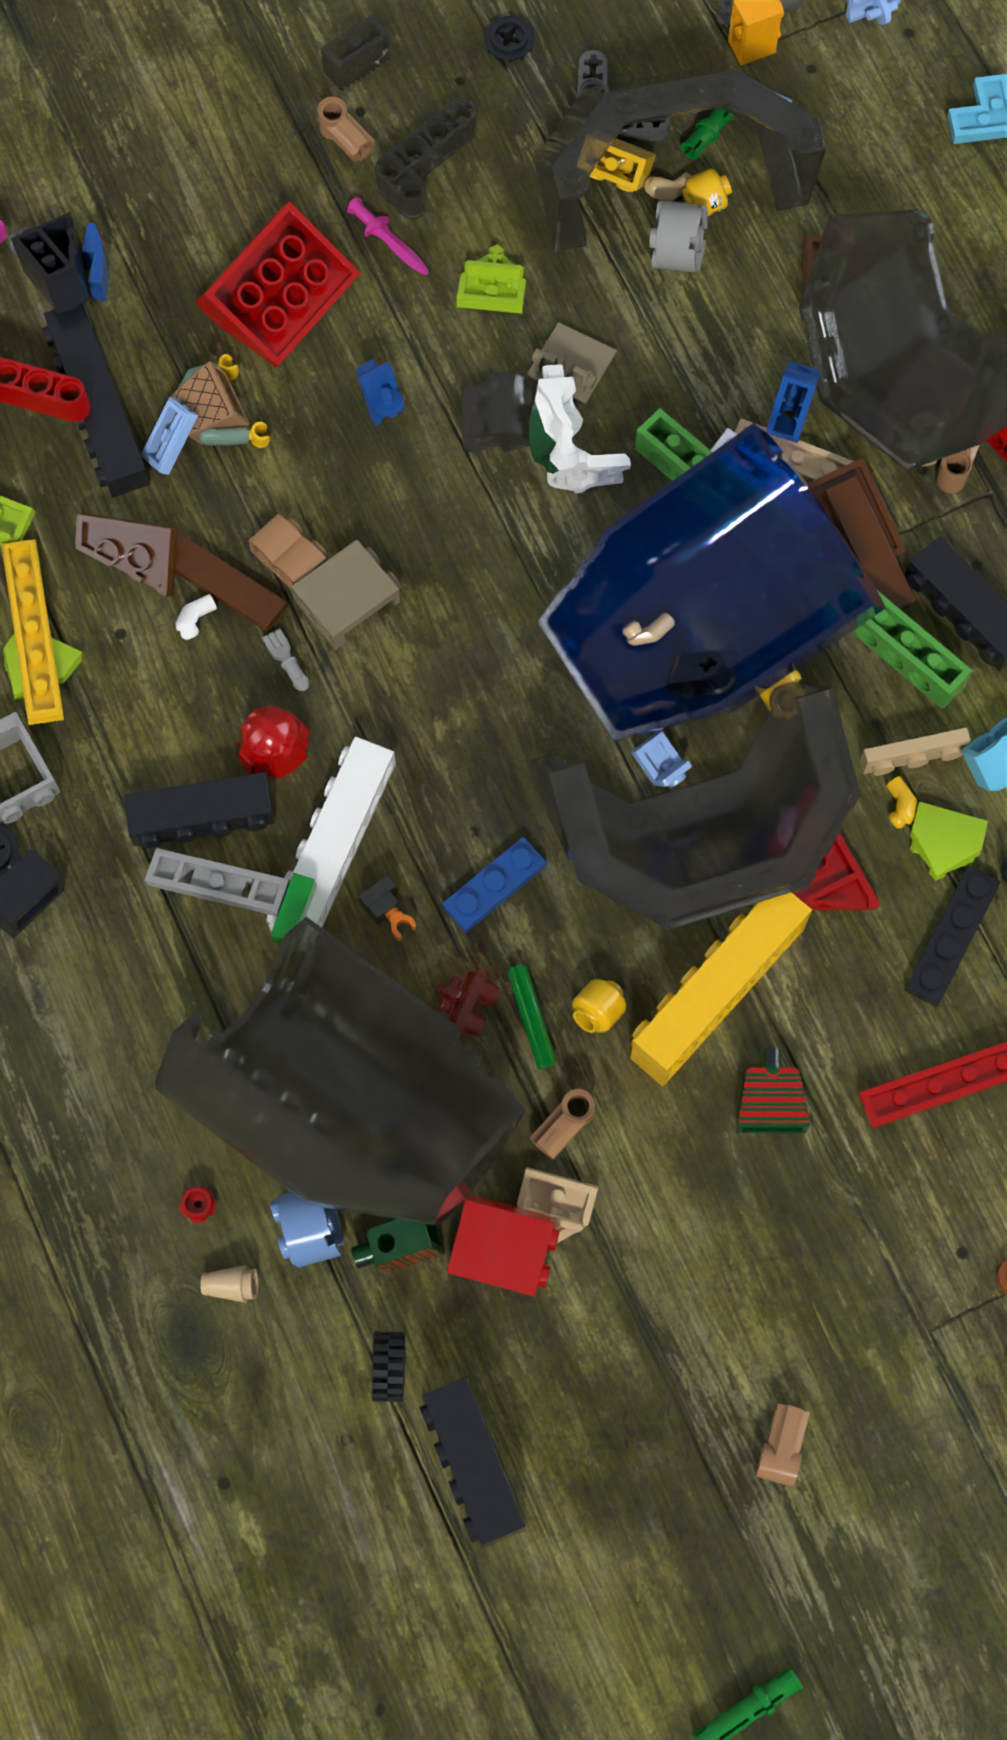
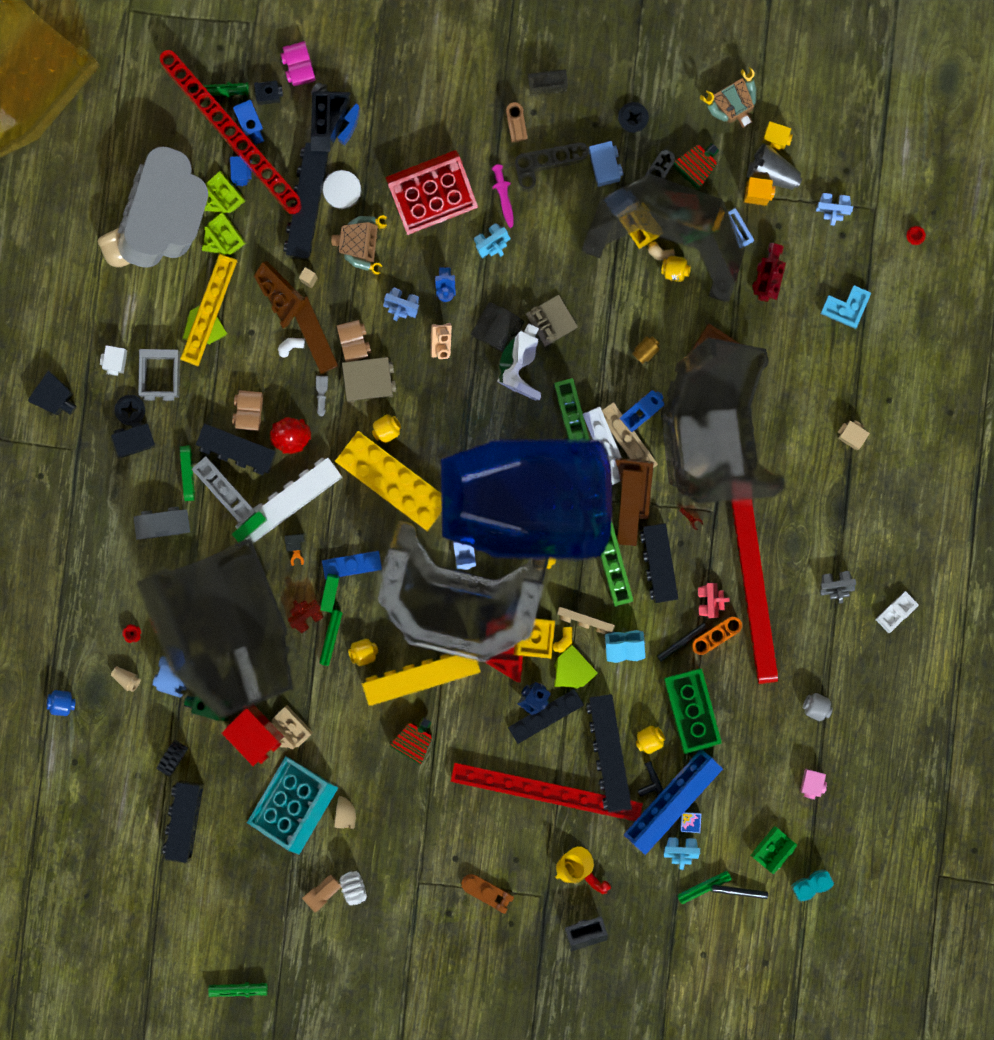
camera: 30 degrees right, 15 degrees up
light blue tile [140,397,198,475] -> none
lime slope [457,244,526,314] -> none
medium nougat piece [529,1089,595,1160] -> none
tan arm [622,613,675,646] -> none
light grey brick [649,200,708,273] -> none
black piece [666,650,738,699] -> none
none -> blue head [46,690,75,716]
none -> dark grey brick [133,507,190,540]
none -> green beam [180,445,195,501]
none -> medium nougat brick [232,390,263,432]
none -> teal slope [247,756,338,855]
none -> tan piece [299,268,318,288]
none -> green piece [320,573,340,613]
none -> white tile [323,170,361,209]
none -> tan brick [334,796,356,829]
none -> yellow brick [335,431,450,532]
none -> white gear [340,871,367,905]
none -> yellow head [372,415,401,443]
none -> medium blue hips [383,288,419,321]
none -> light nougat hips [430,323,452,359]
none -> medium azure hips [474,223,510,258]
none -> yellow tile [514,616,555,659]
none -> dark blue brick [517,682,551,715]
none -> medium blue brick [589,141,623,187]
none -> pearl gold brick [632,336,660,364]
none -> torso [672,143,719,191]
none -> clear red hand [679,507,703,530]
none -> dark red brick [752,243,786,302]

